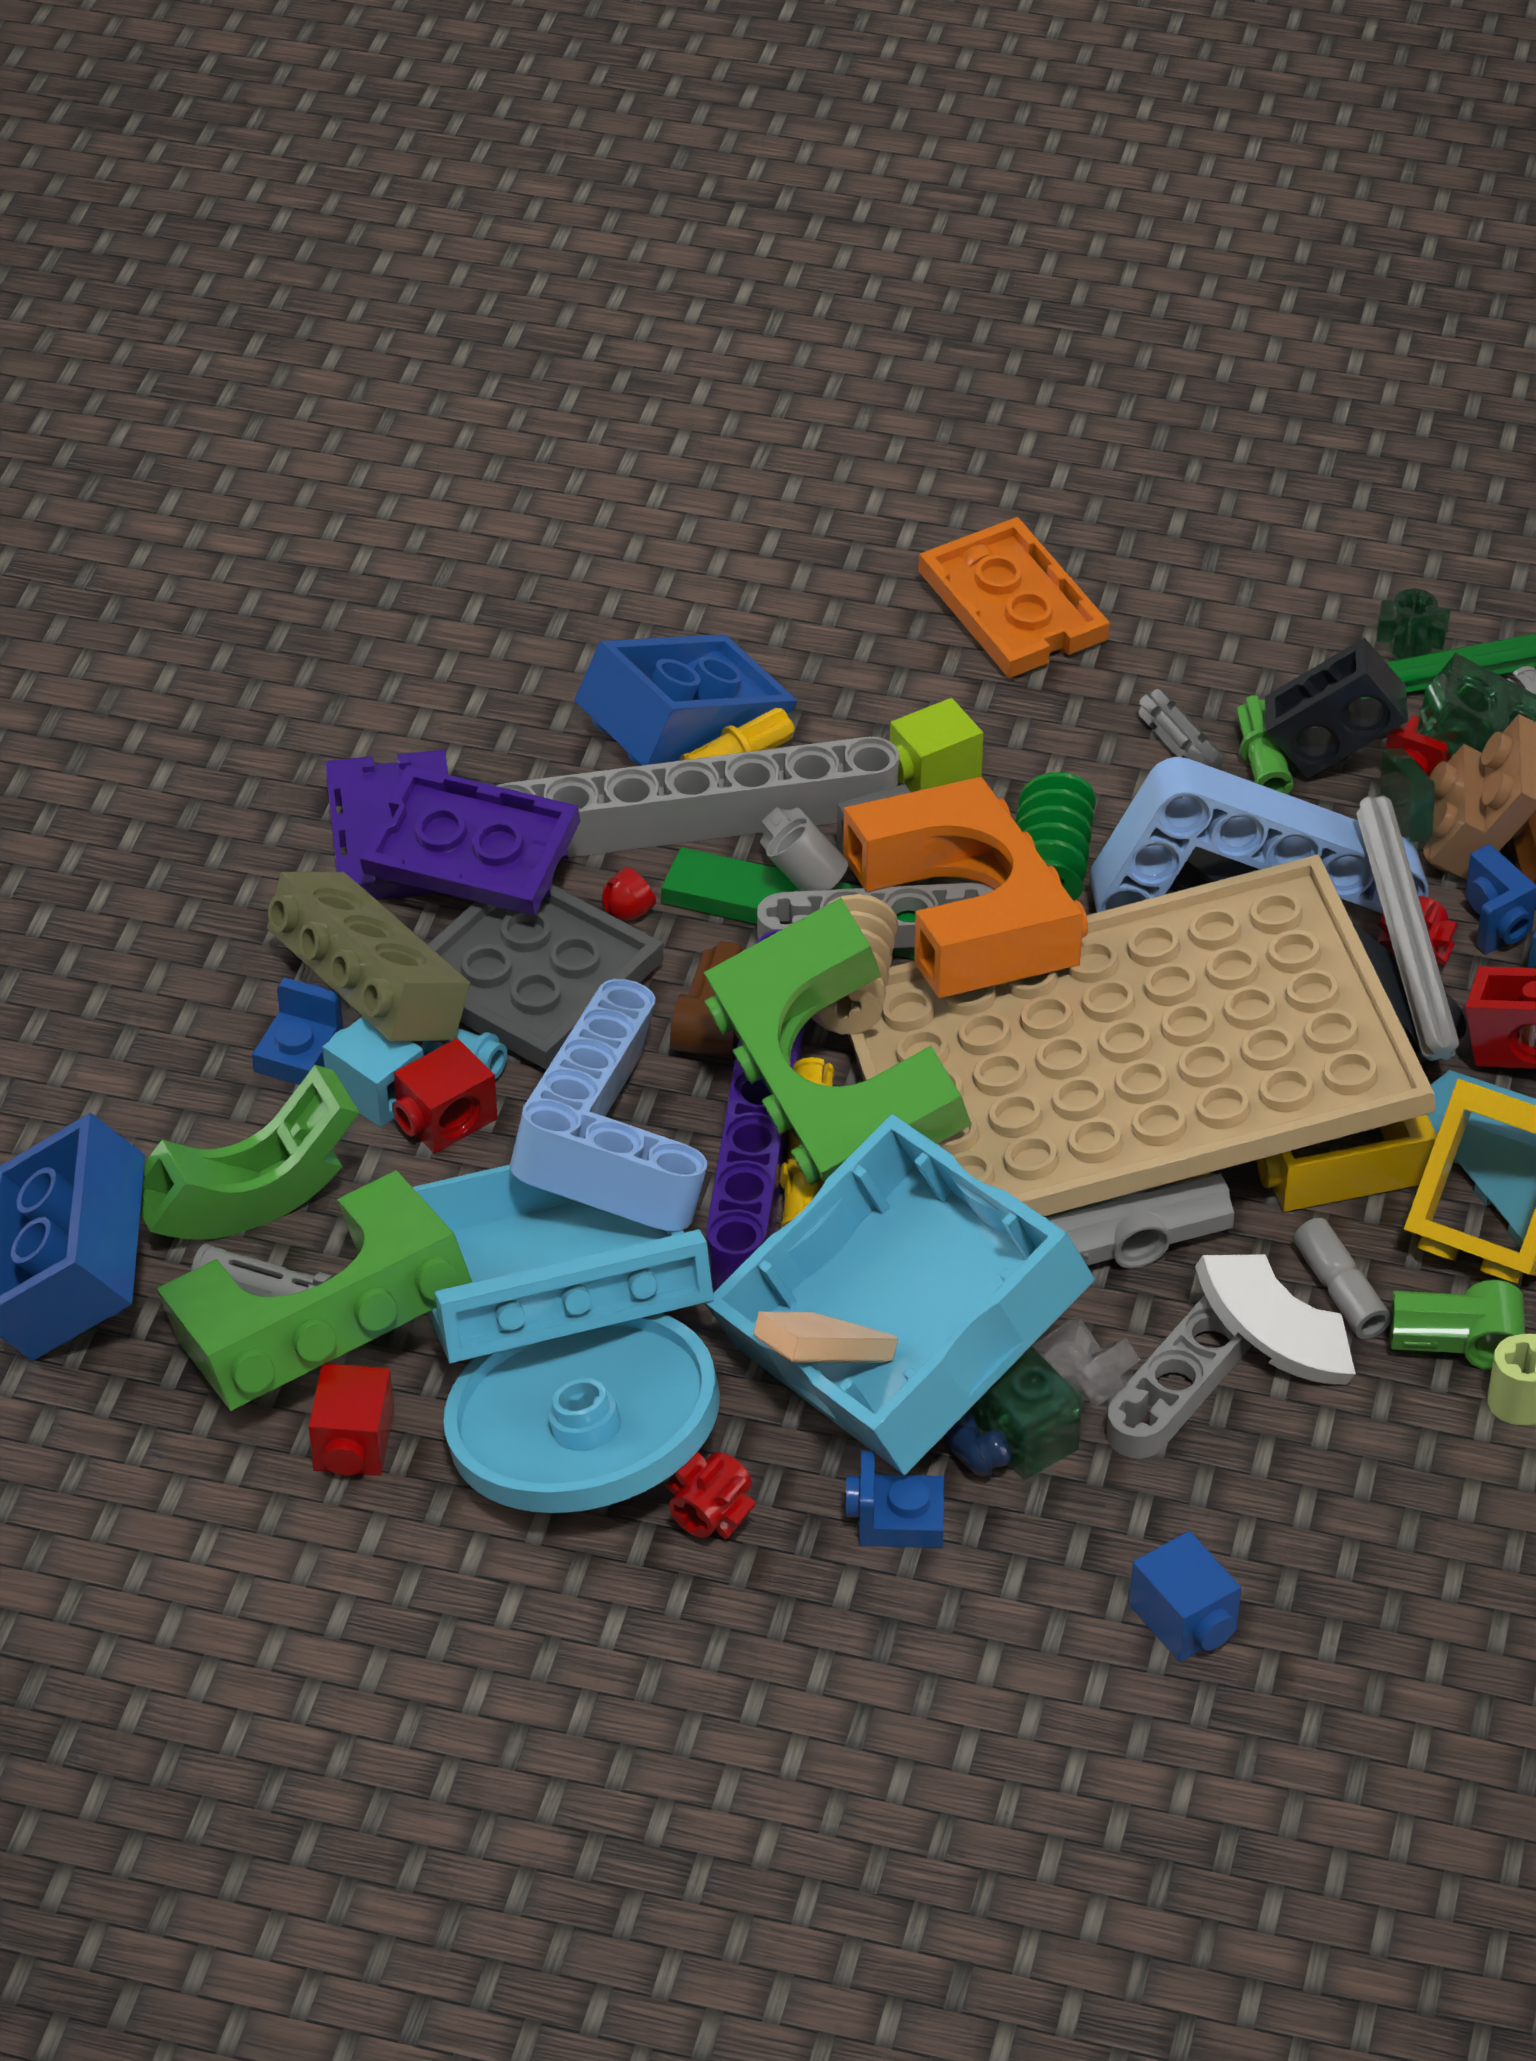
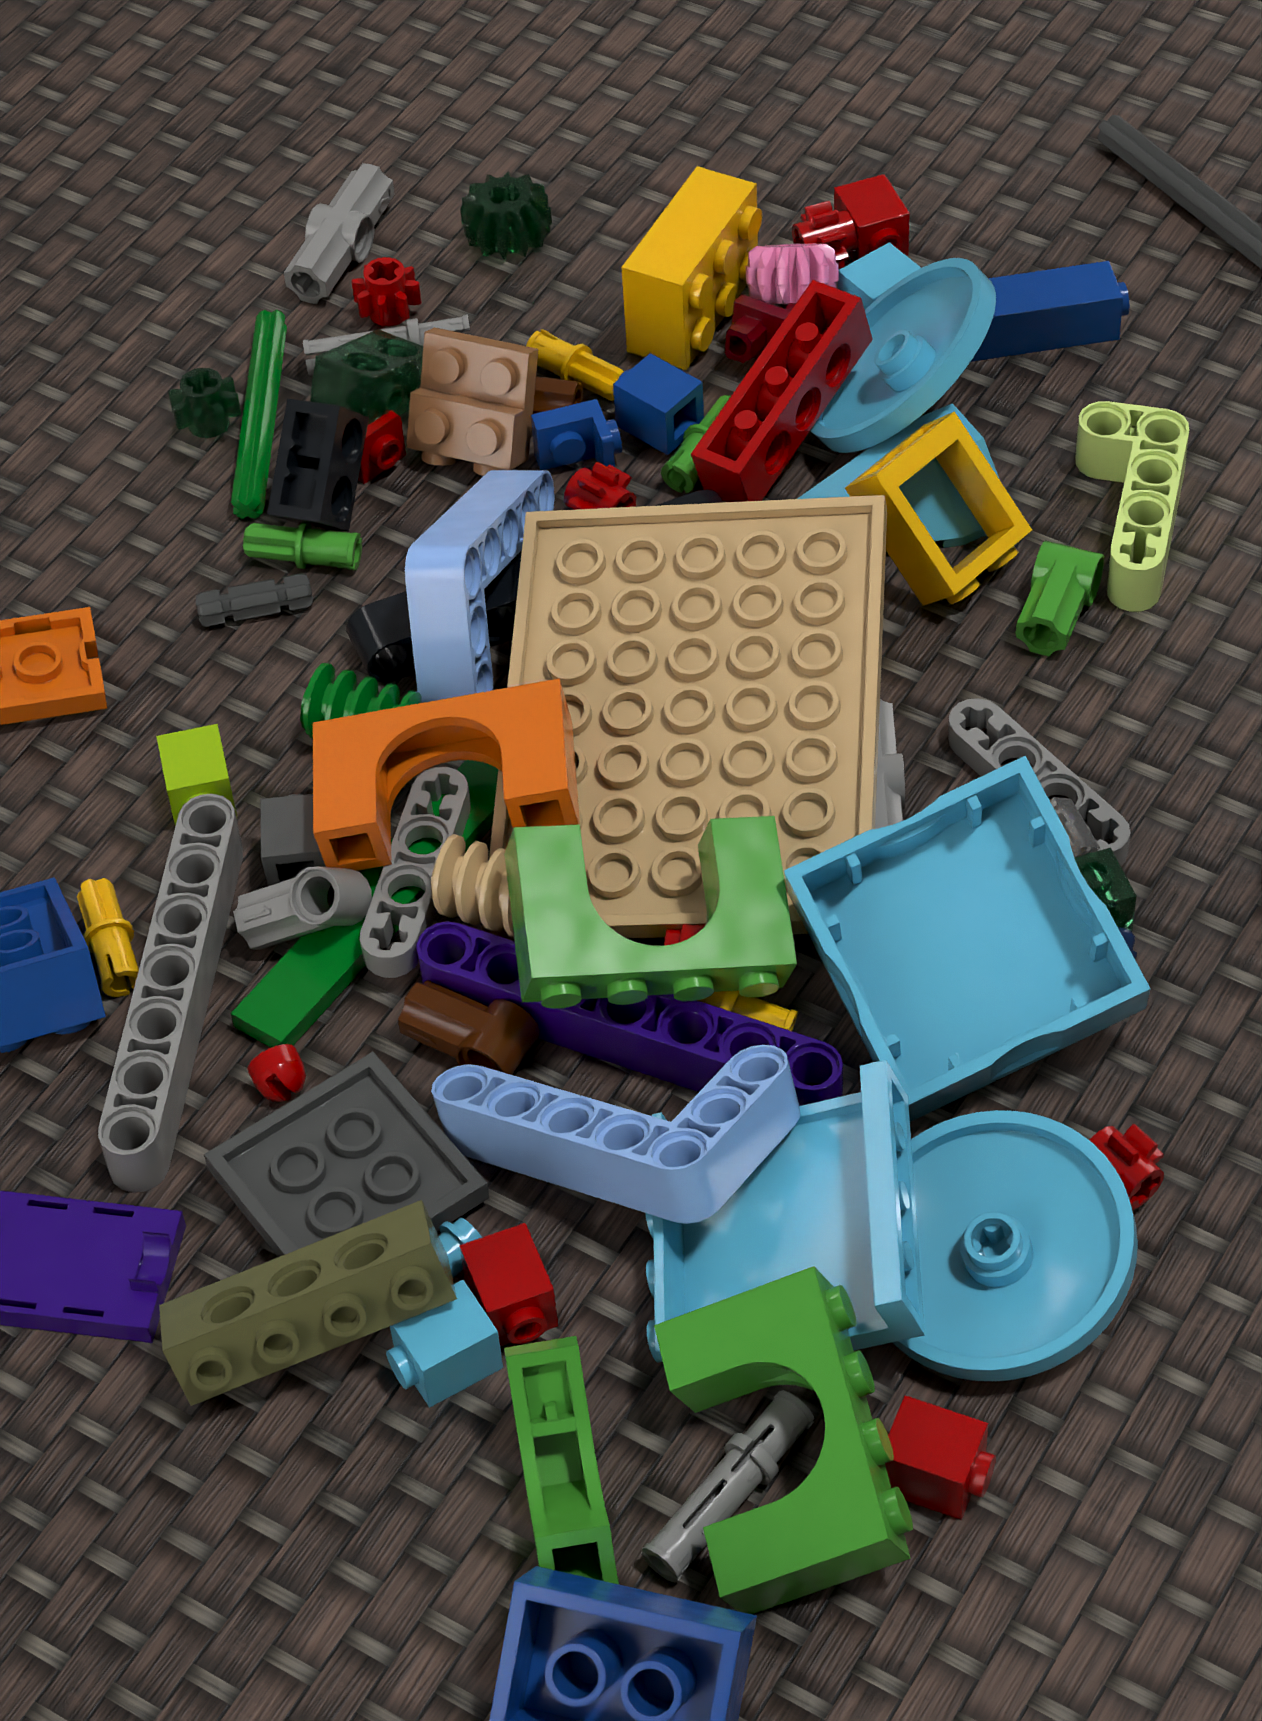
camera: 70 degrees left, 5 degrees up
blue bracket [252,978,343,1085] -> none
dark purple piece [360,765,581,916] -> none
light nougat tile [753,1311,899,1363] -> none
blue bracket [846,1450,944,1548] -> none
white tile [1195,1254,1355,1385] -> none
light grey piece [1293,1218,1392,1339] -> none
light grey axle [1356,795,1459,1061] -> none
clear green tile [1380,748,1435,842] -> none

